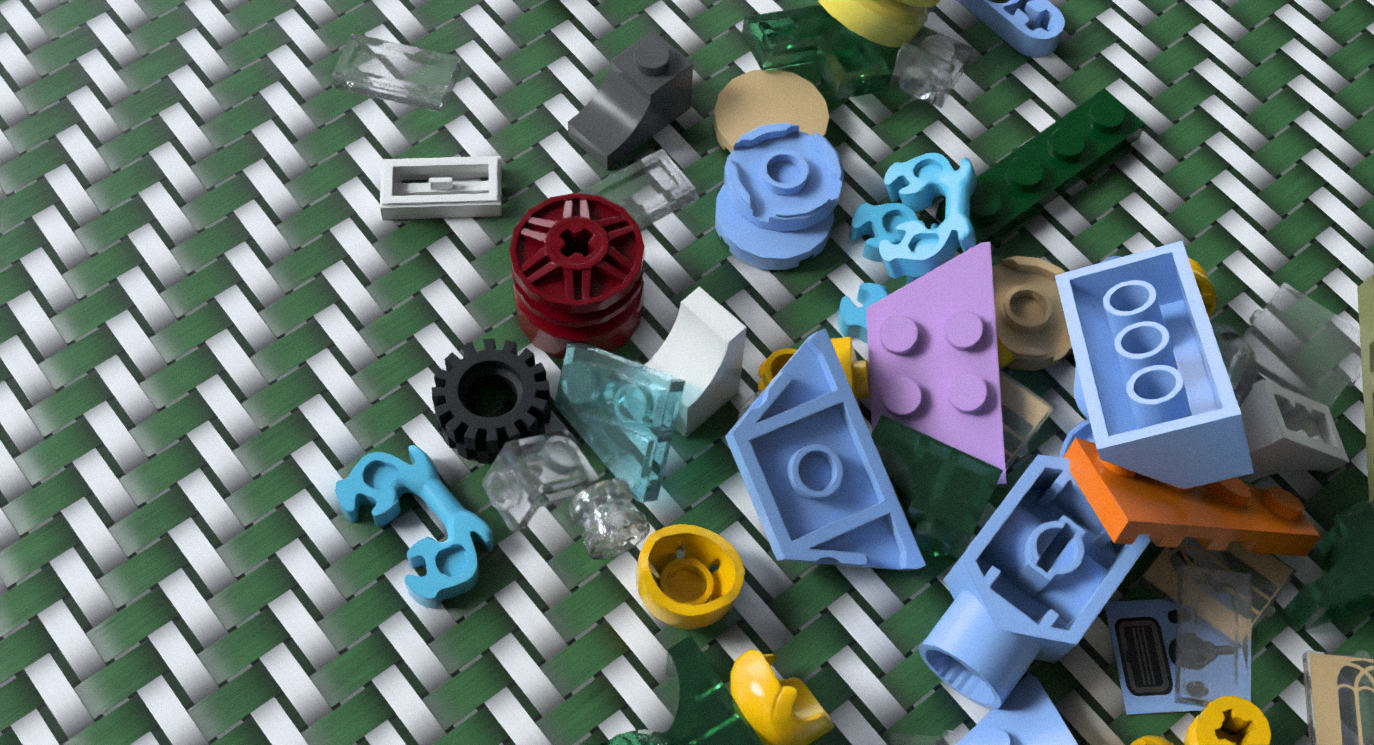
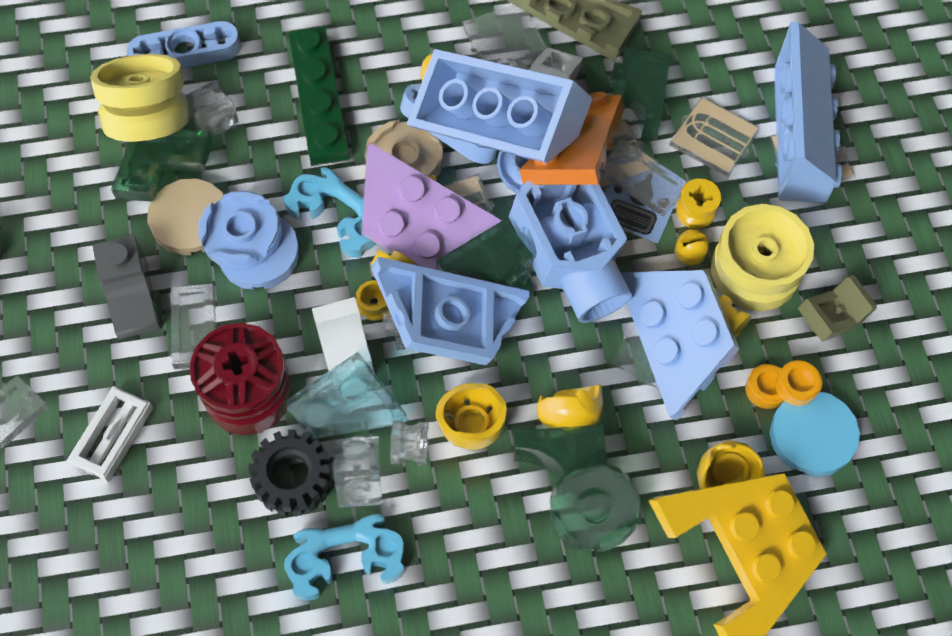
camera: 60 degrees left, 5 degrees up
medium azure helmet [879,152,977,279] -> none

